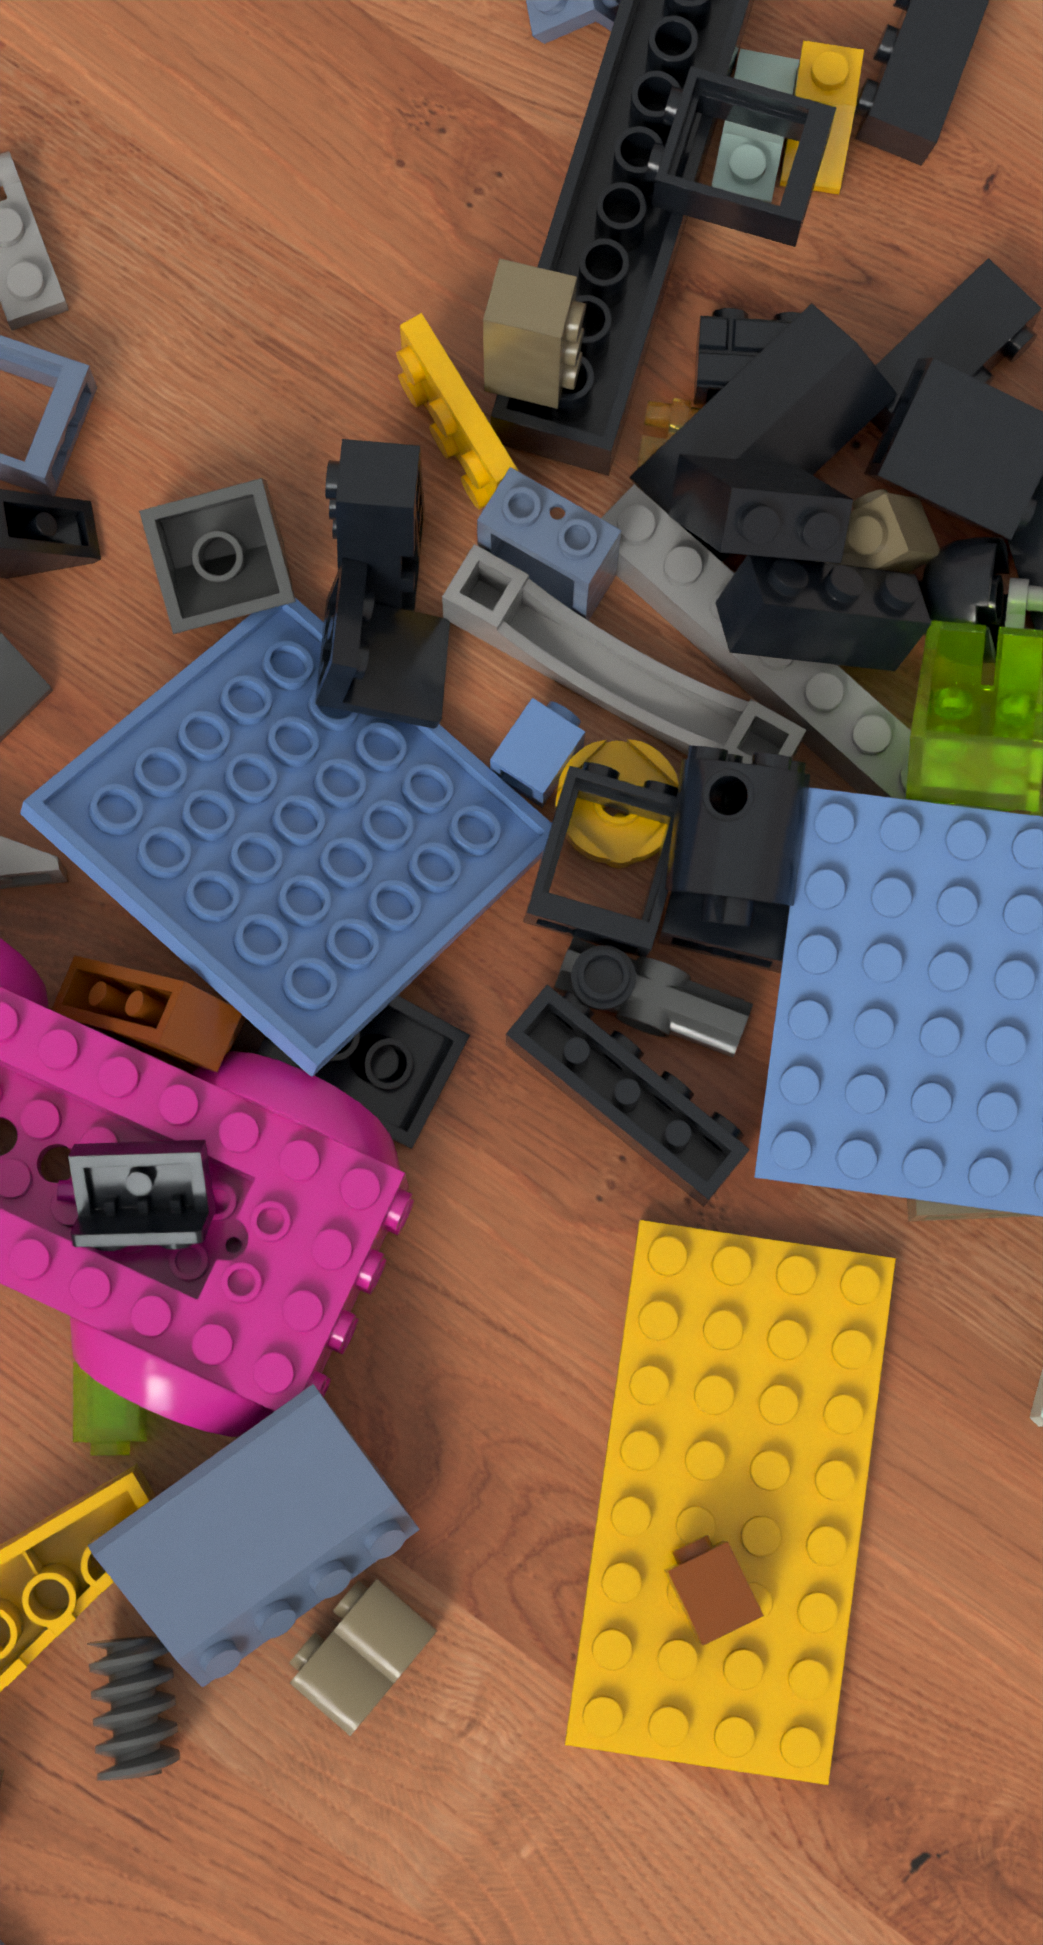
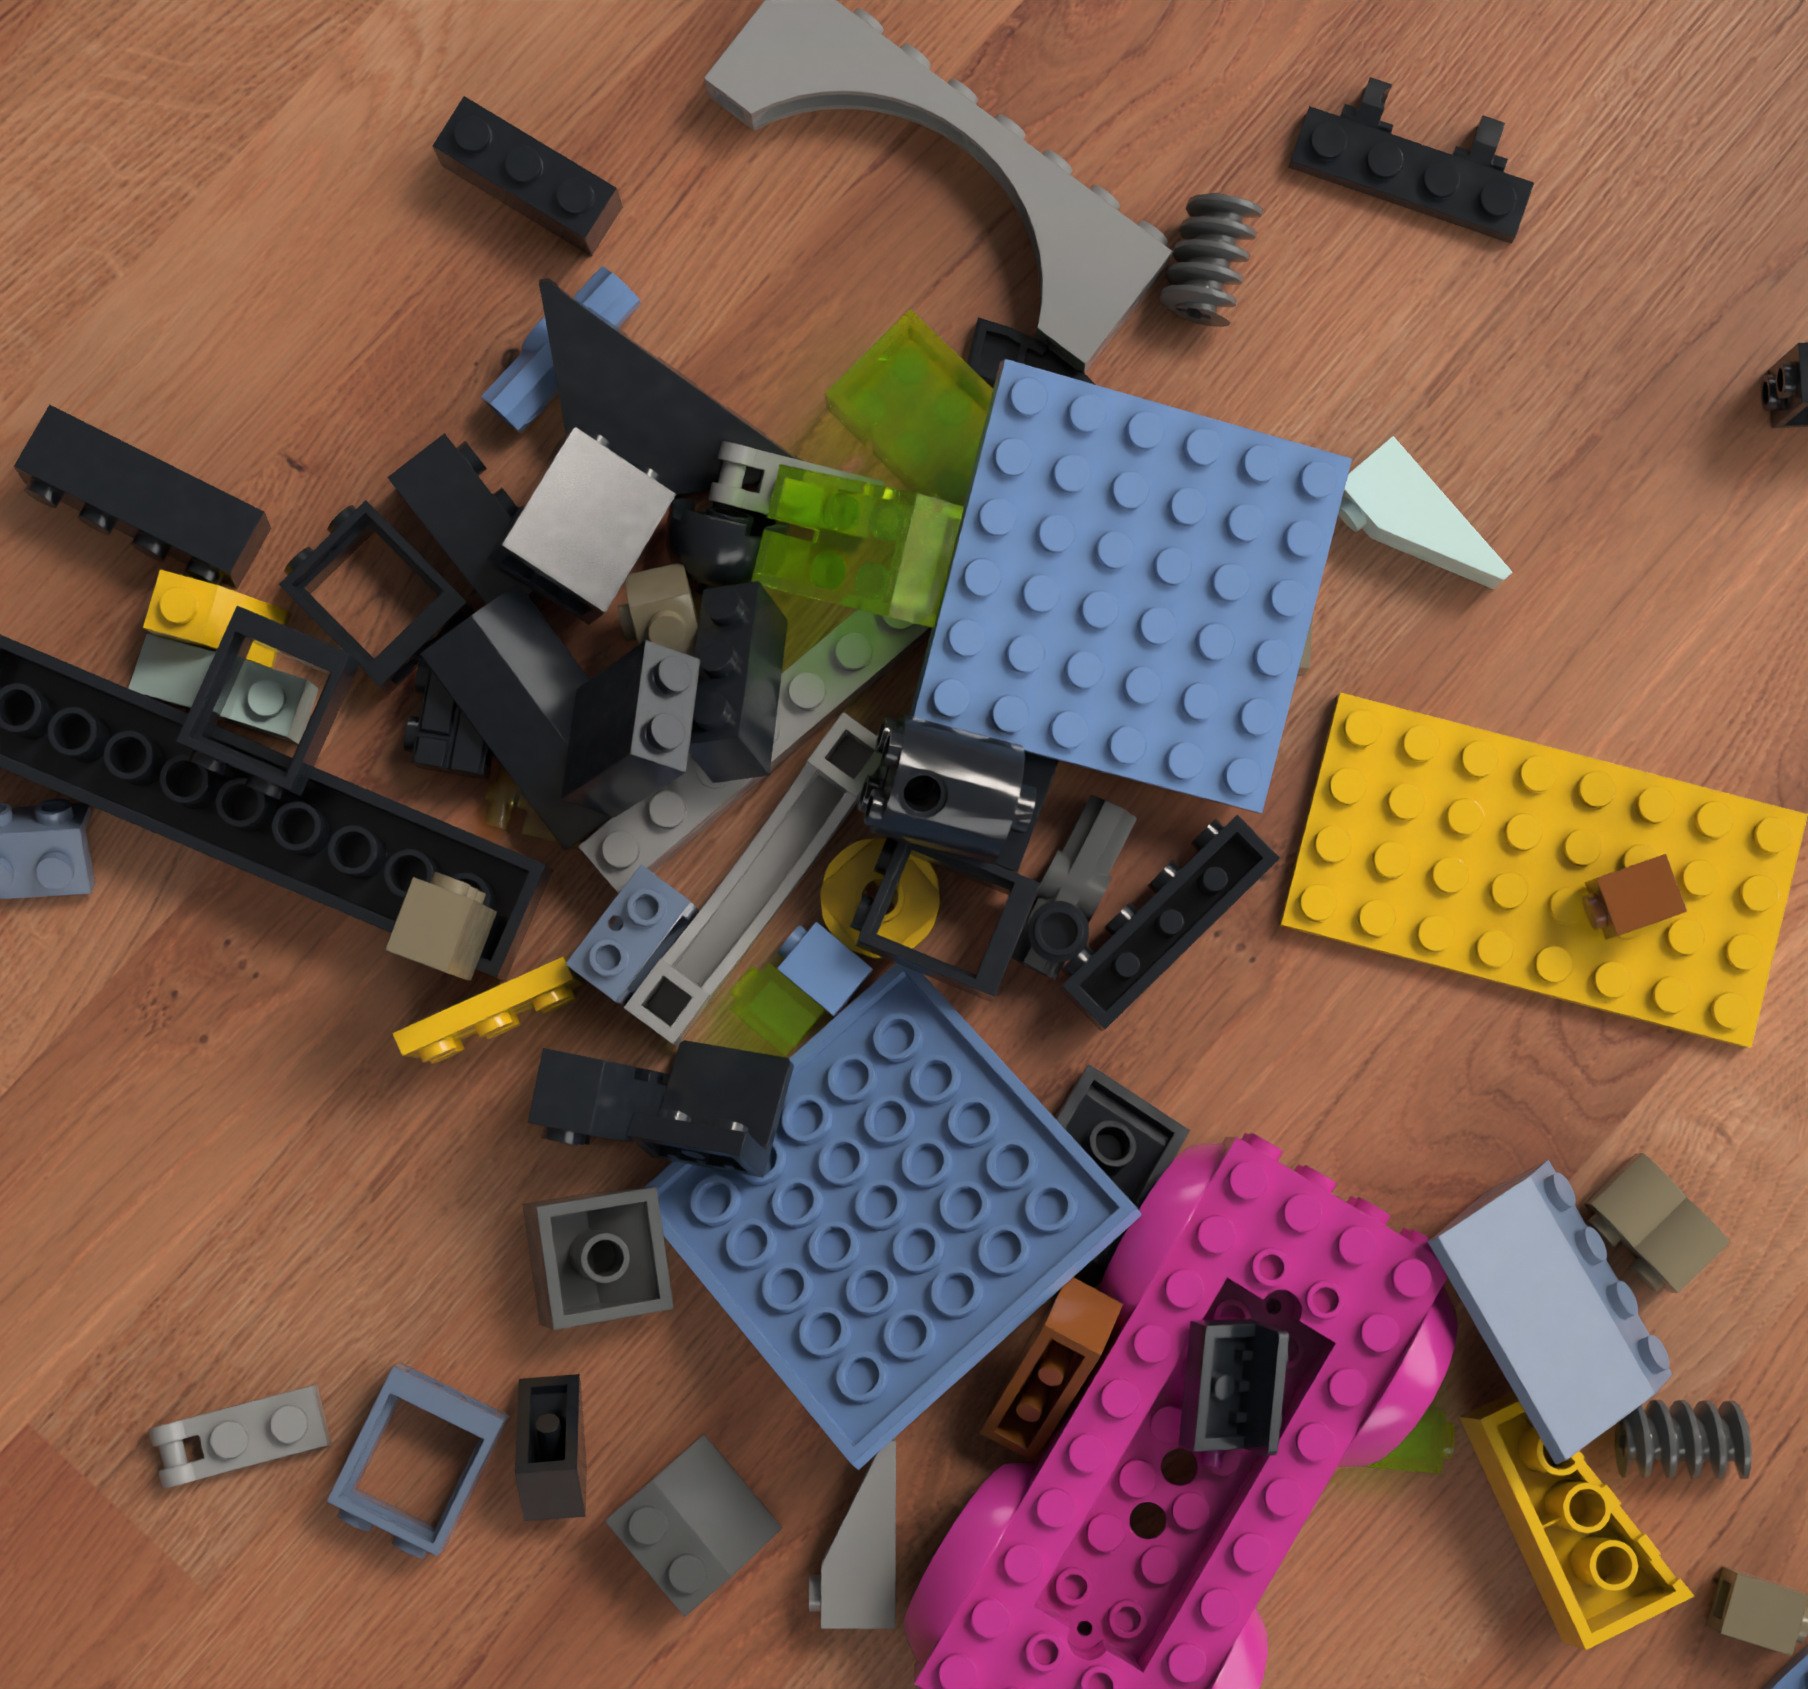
camera: 80 degrees left, 5 degrees up
none -> black window [279,500,474,694]
none -> clear neon green brick [730,963,826,1058]

